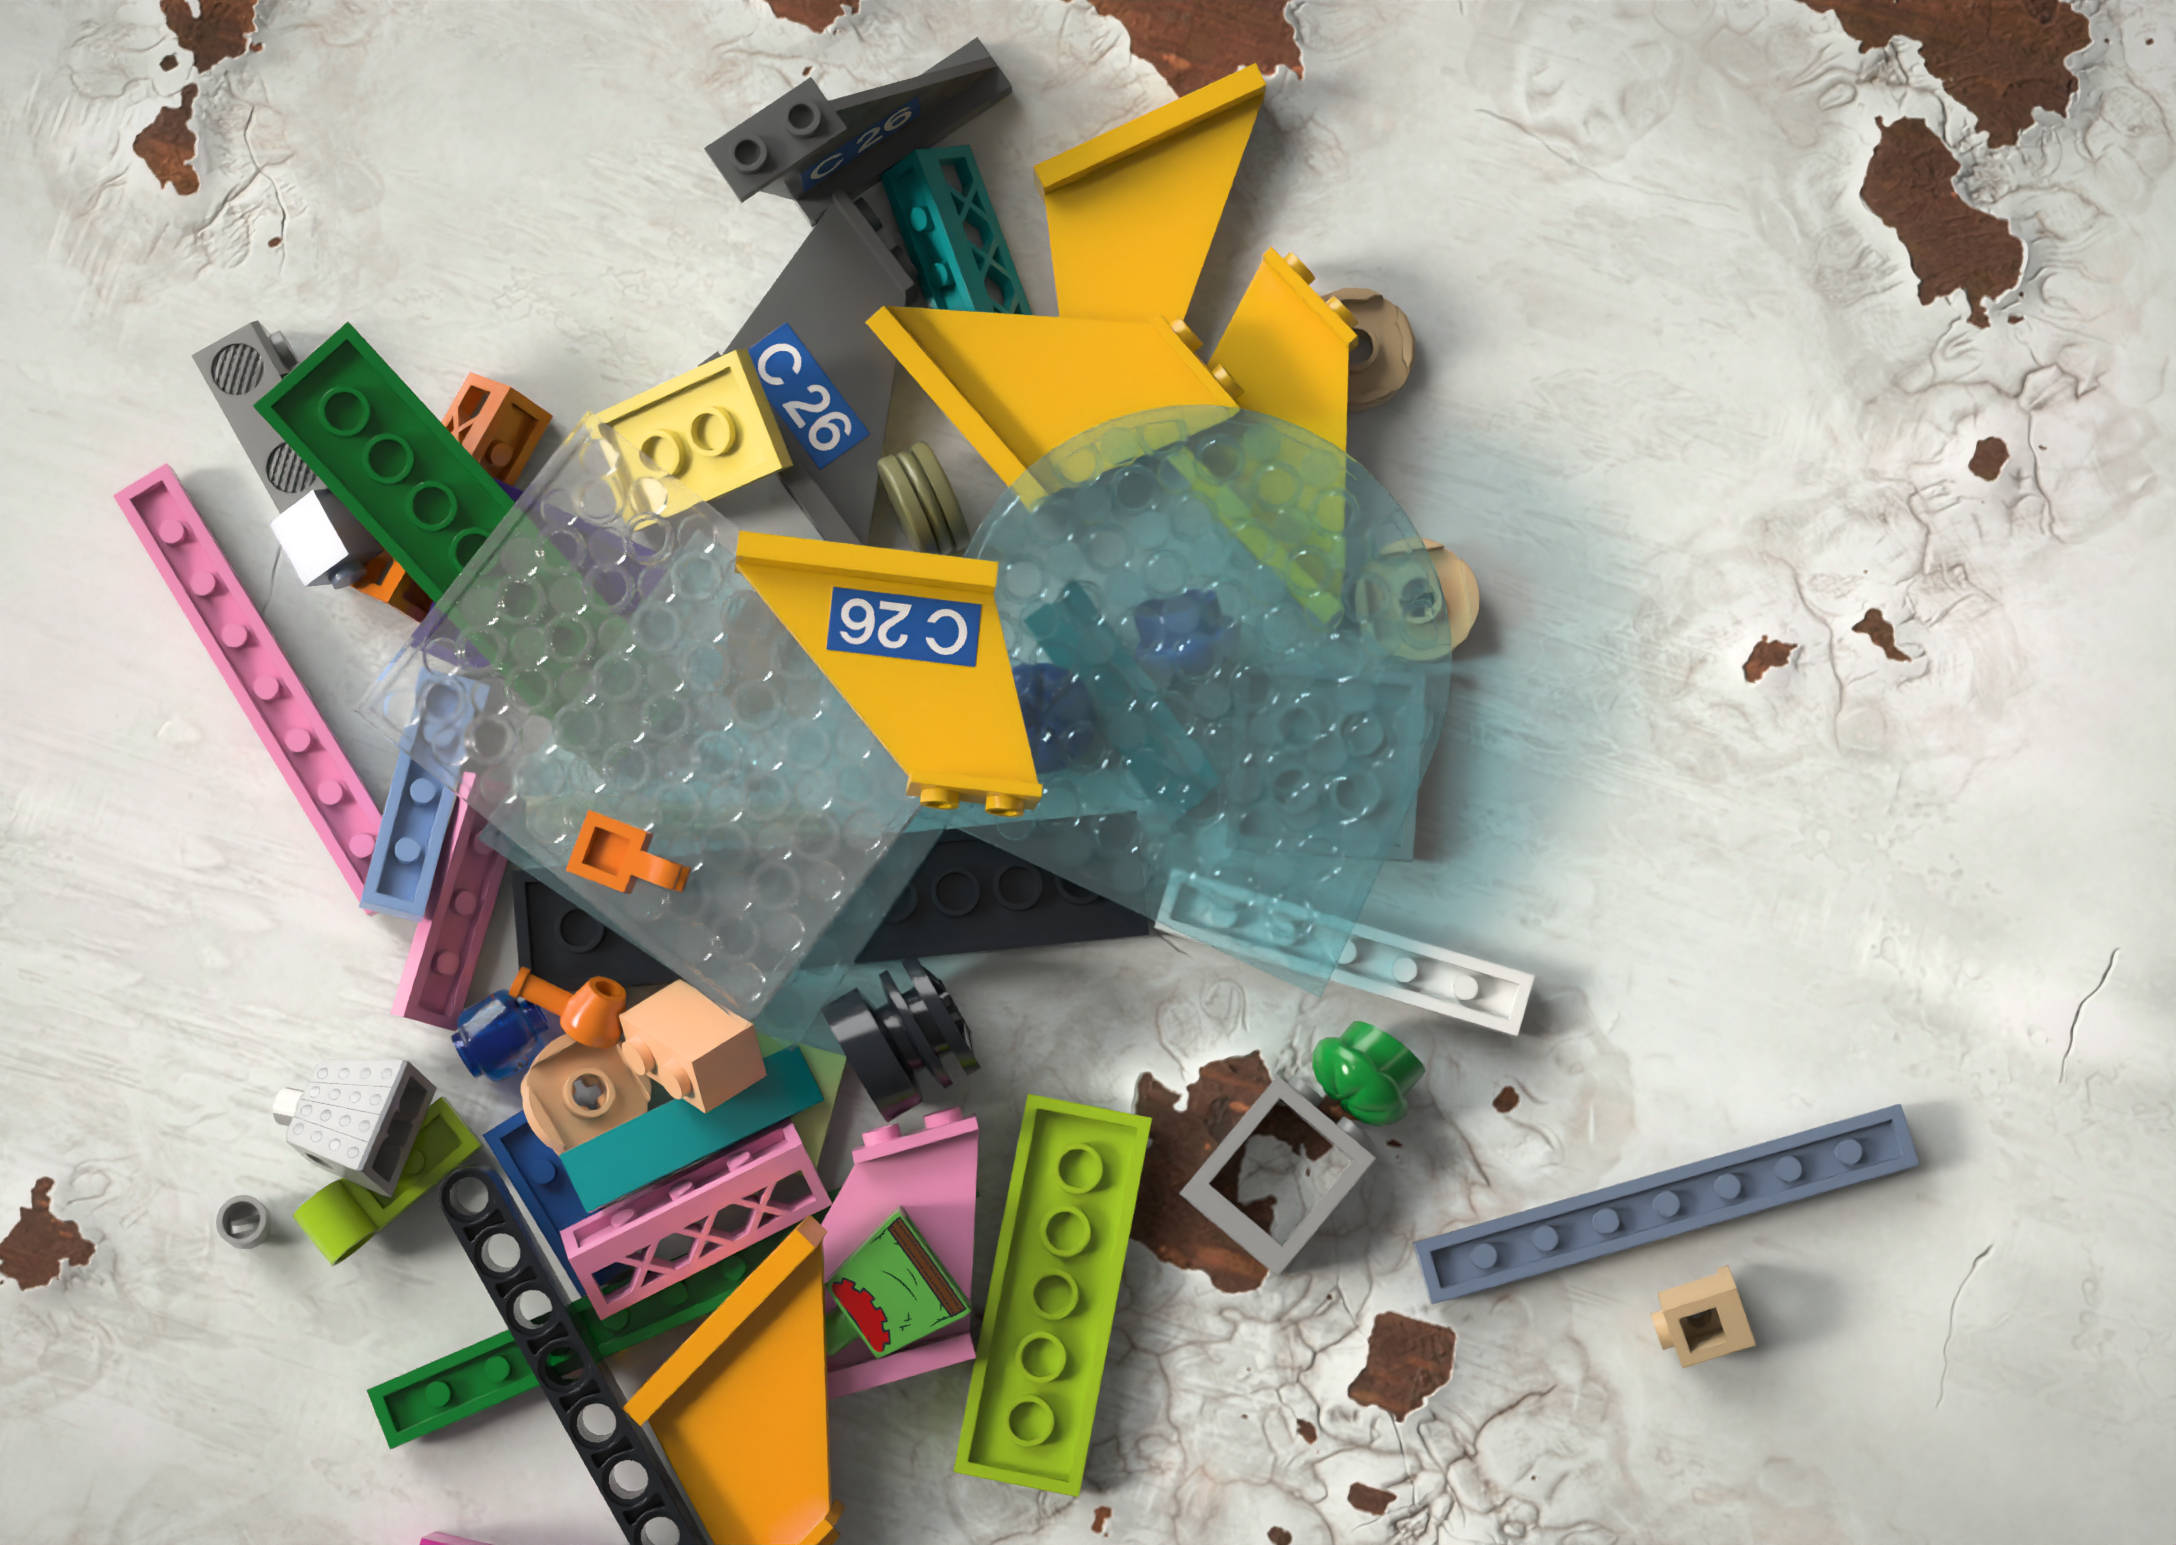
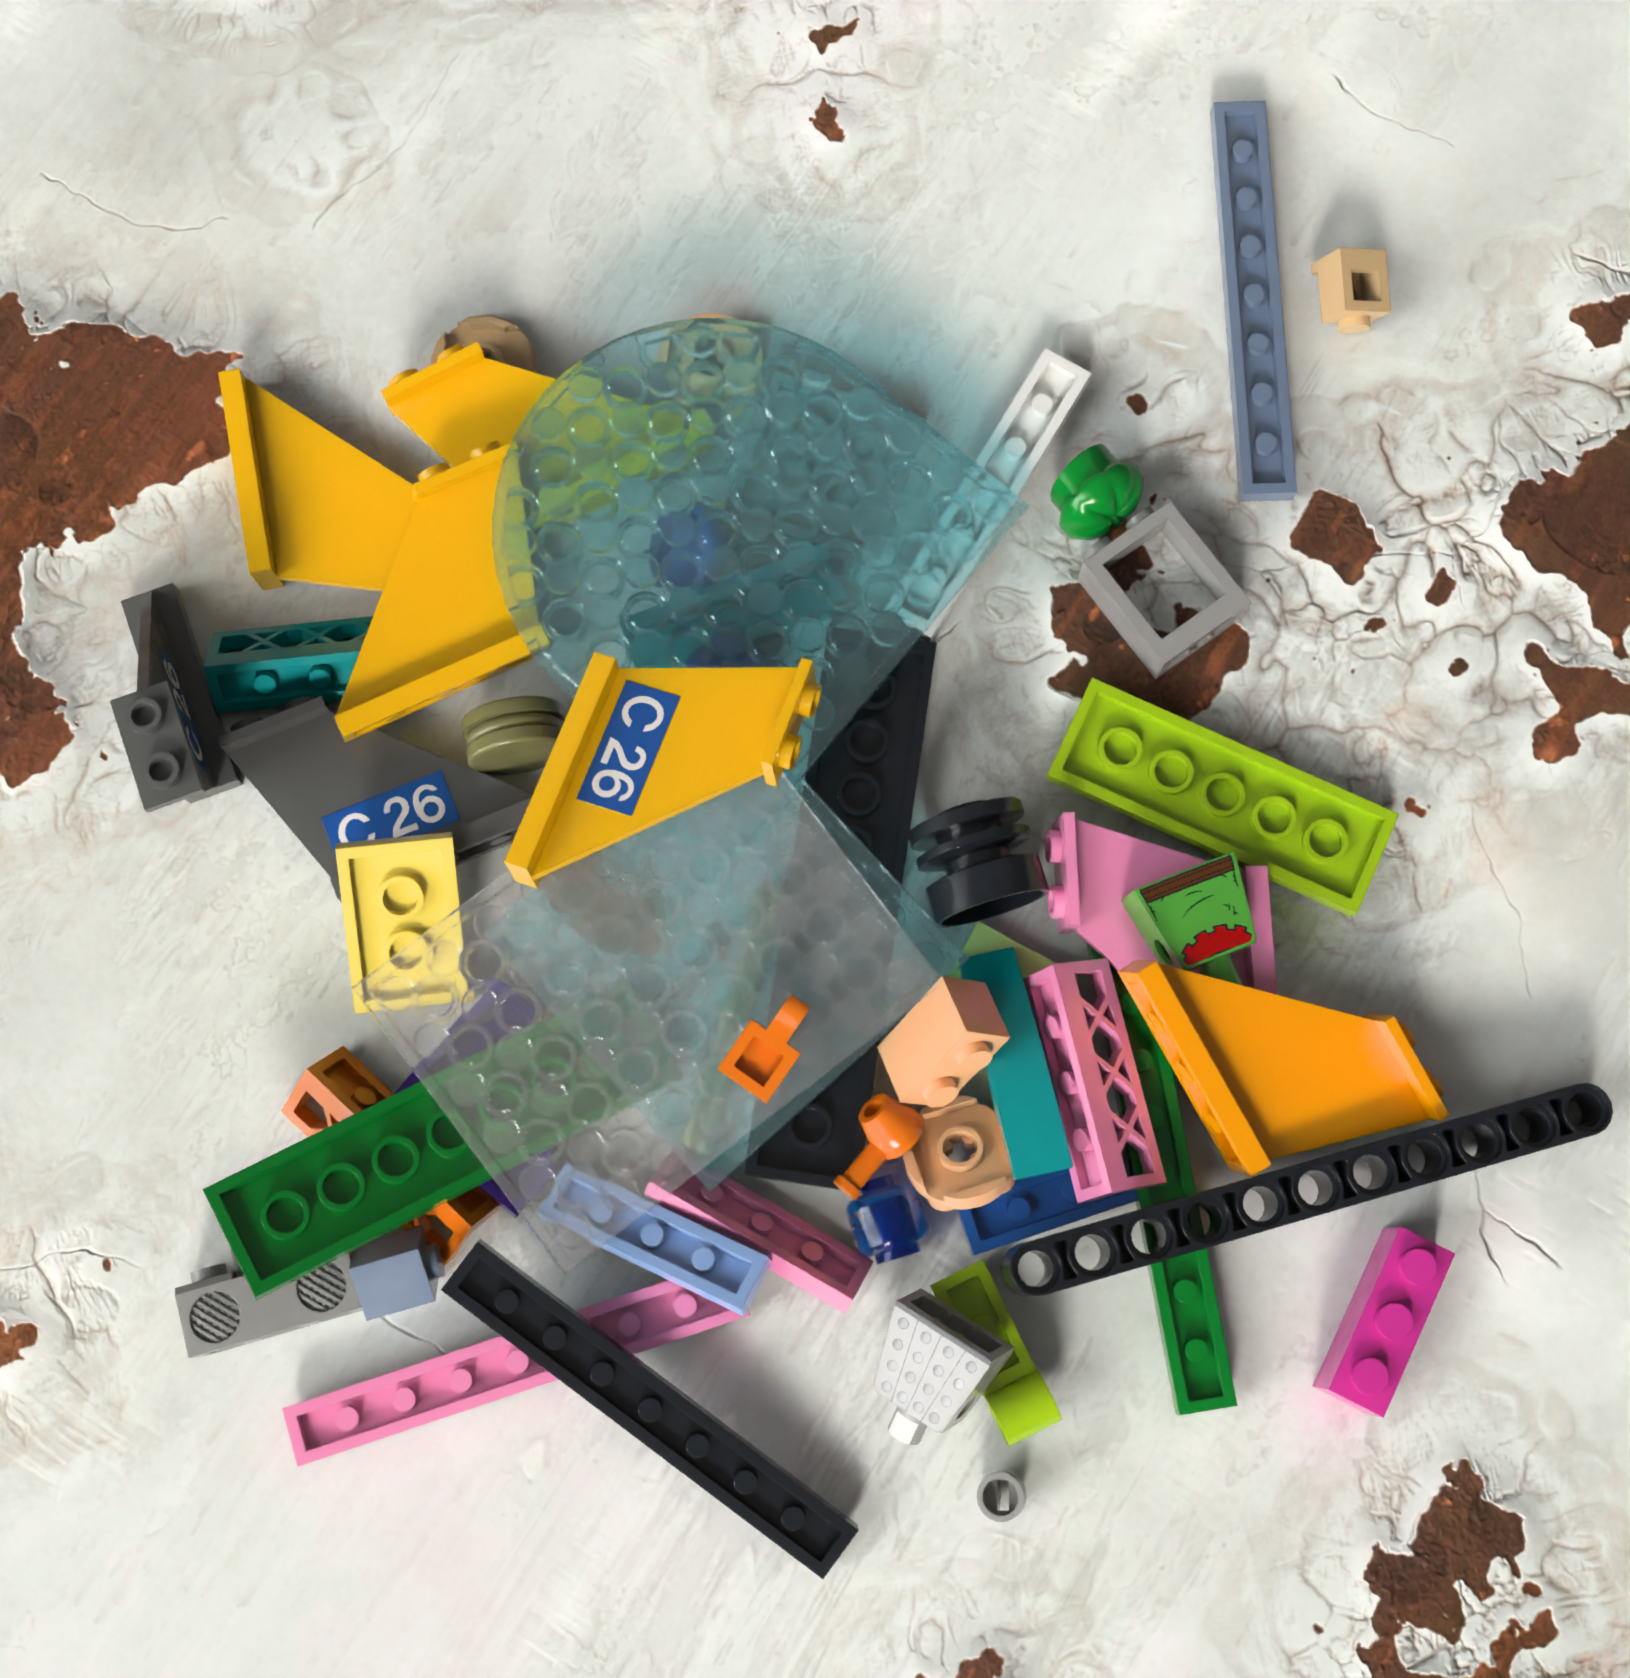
camera: 75 degrees left, 5 degrees down
none -> black plate [441,1239,859,1579]

